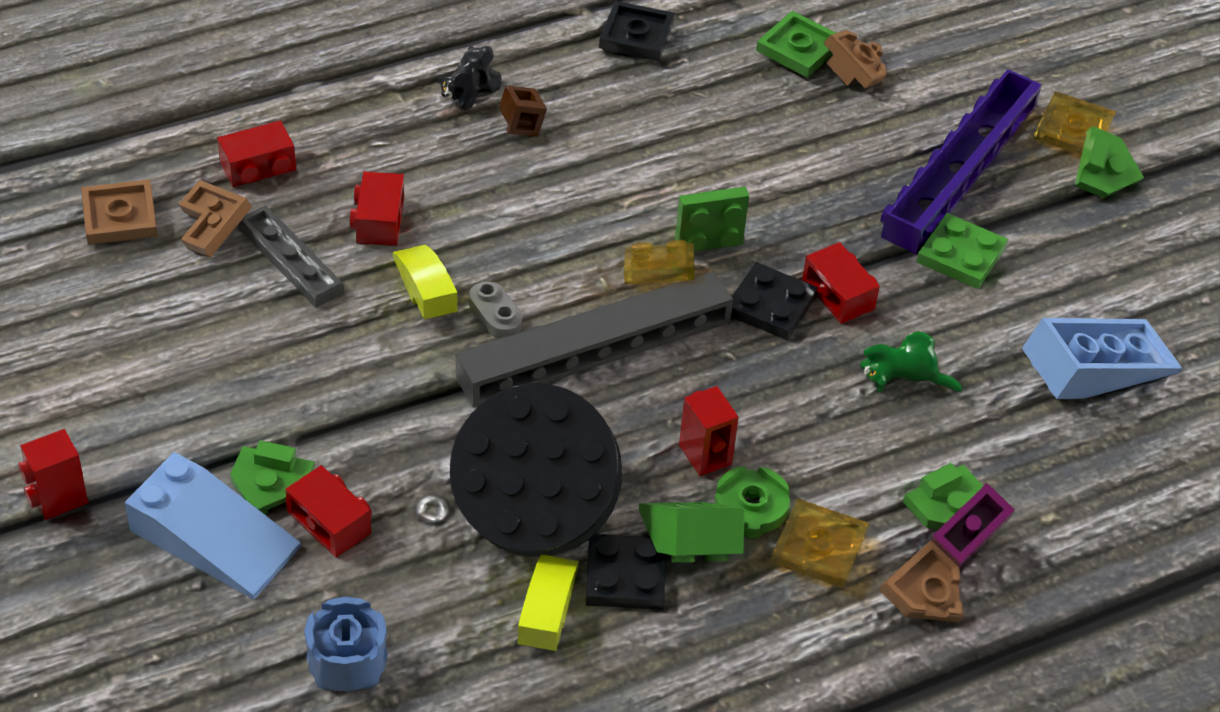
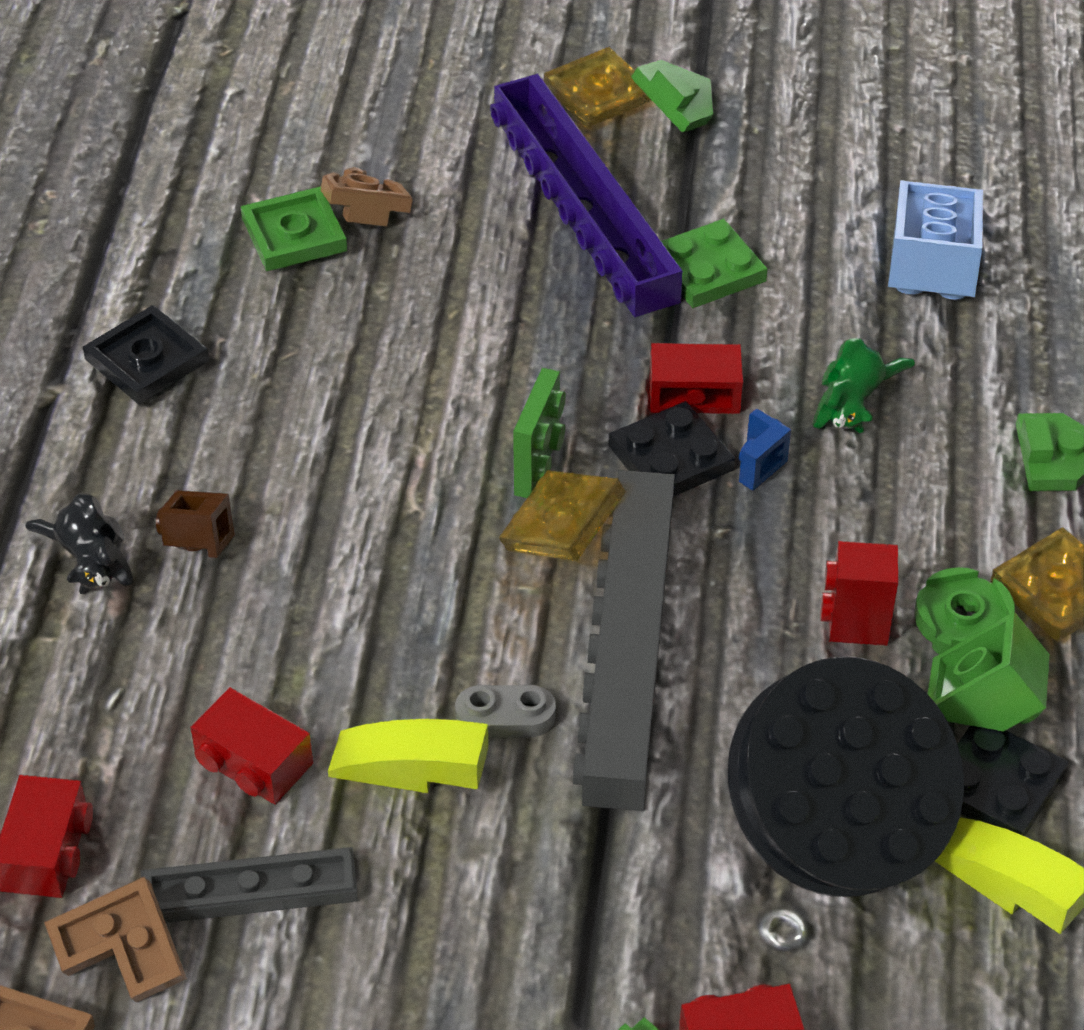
camera: 55 degrees left, 0 degrees up
none -> blue bracket [739,409,791,491]

